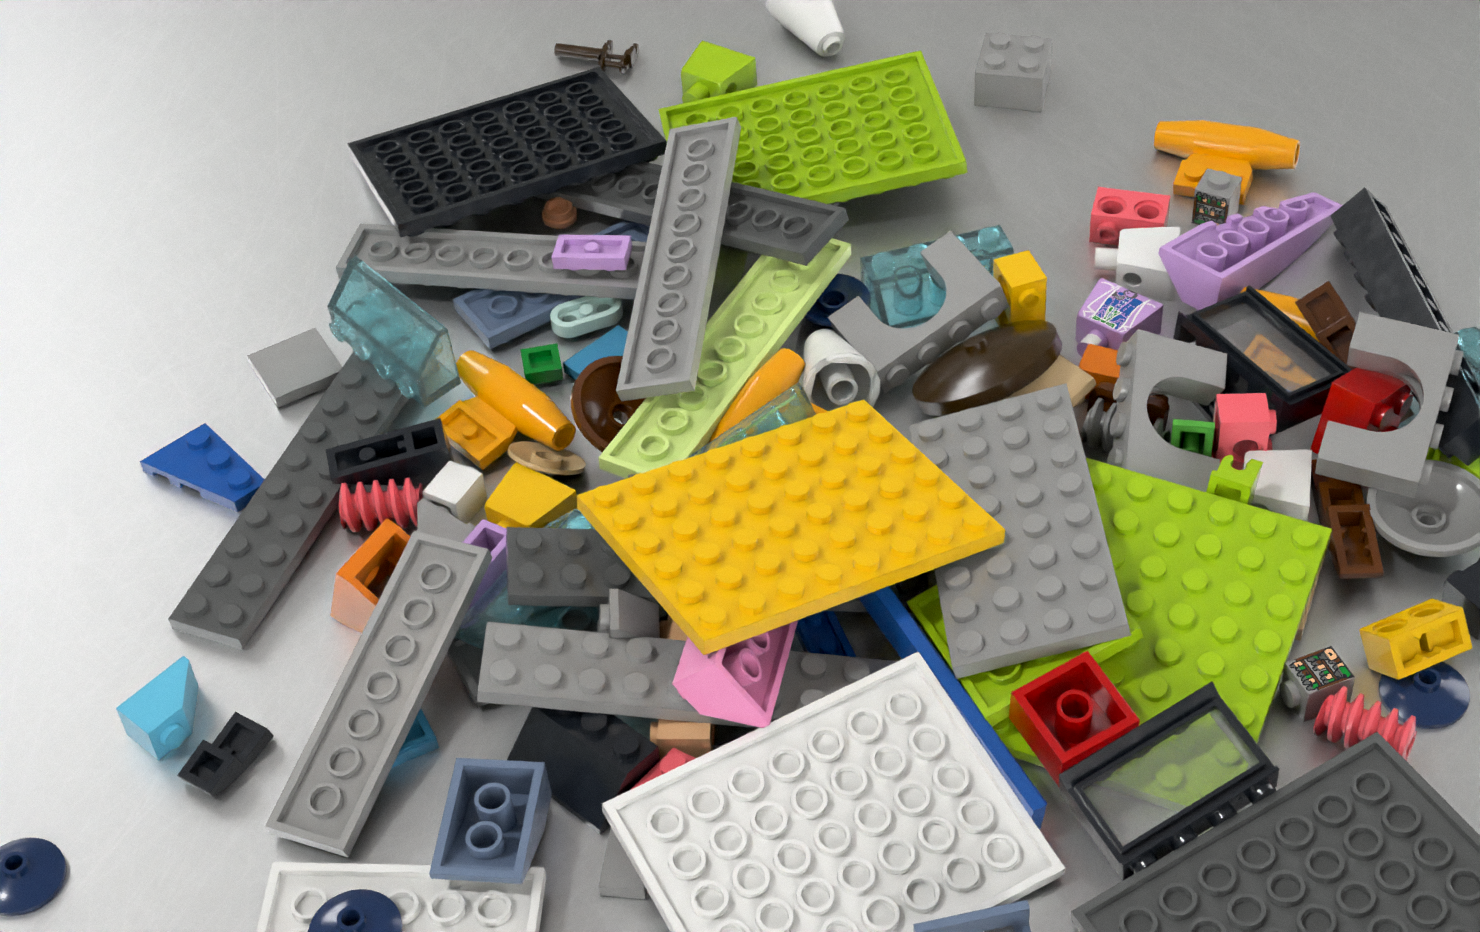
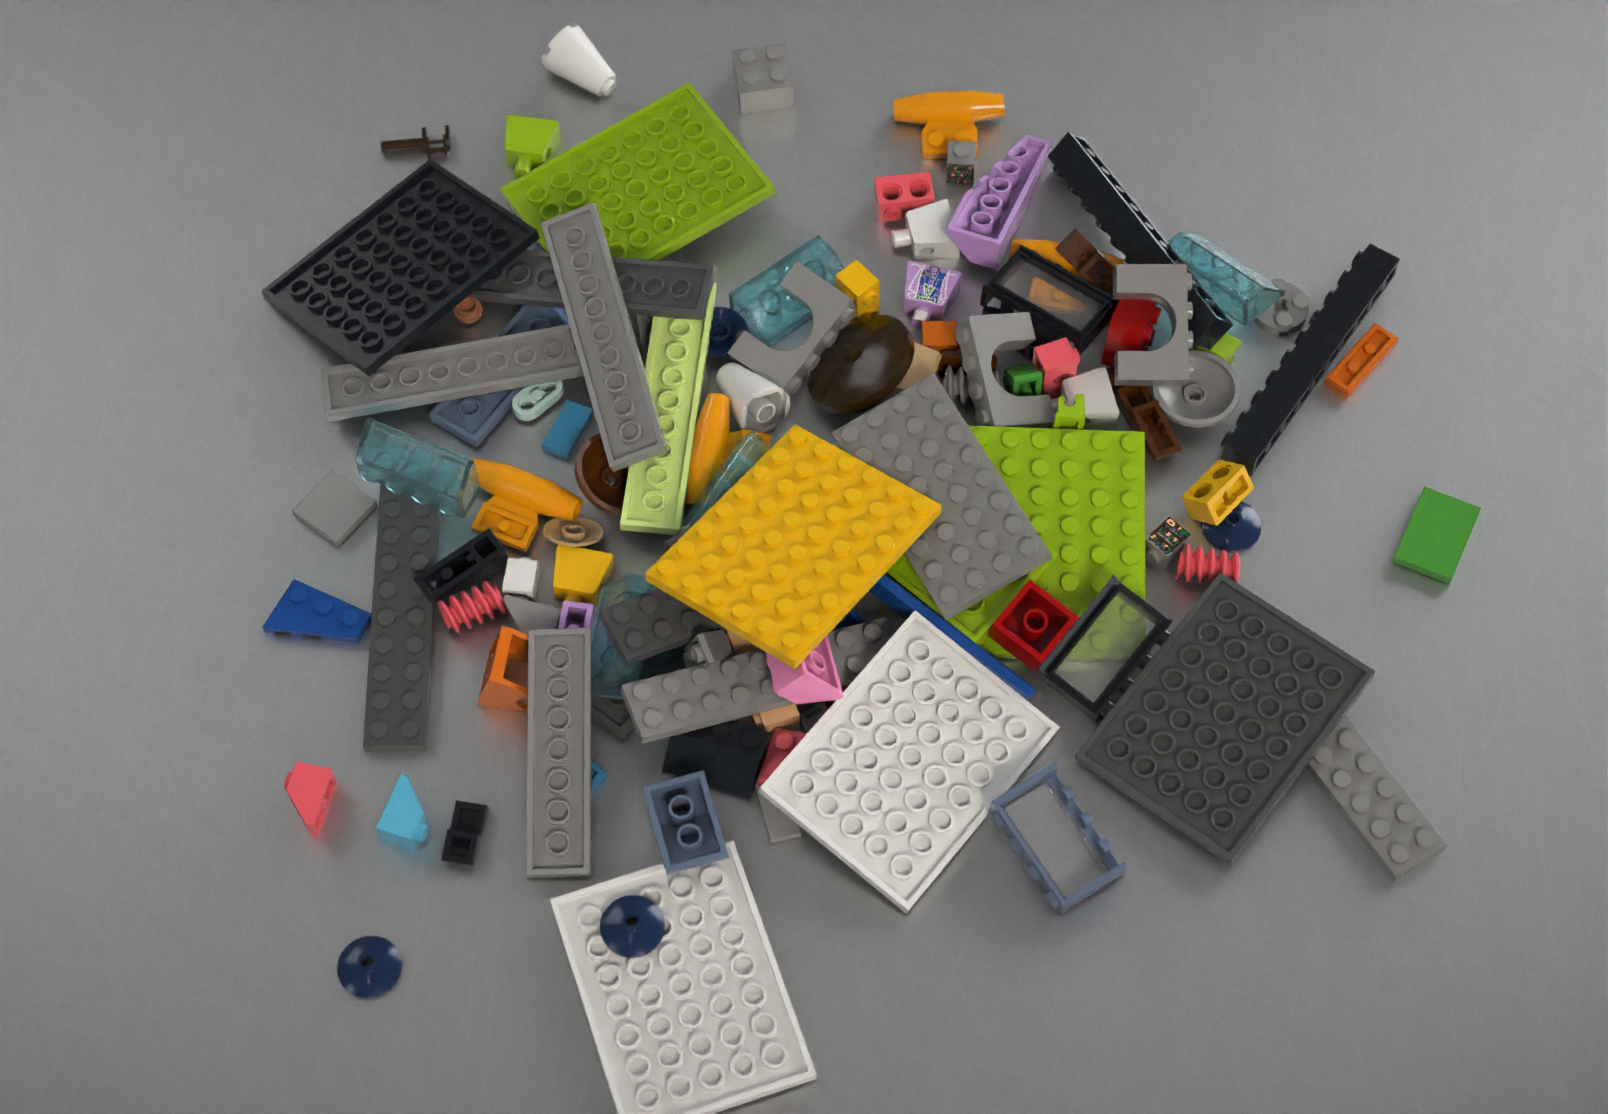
camera: 25 degrees left, 15 degrees up
green plate [520,343,564,384] -> none
lavender plate [552,235,633,271] -> none
none -> coral slope [284,761,337,838]

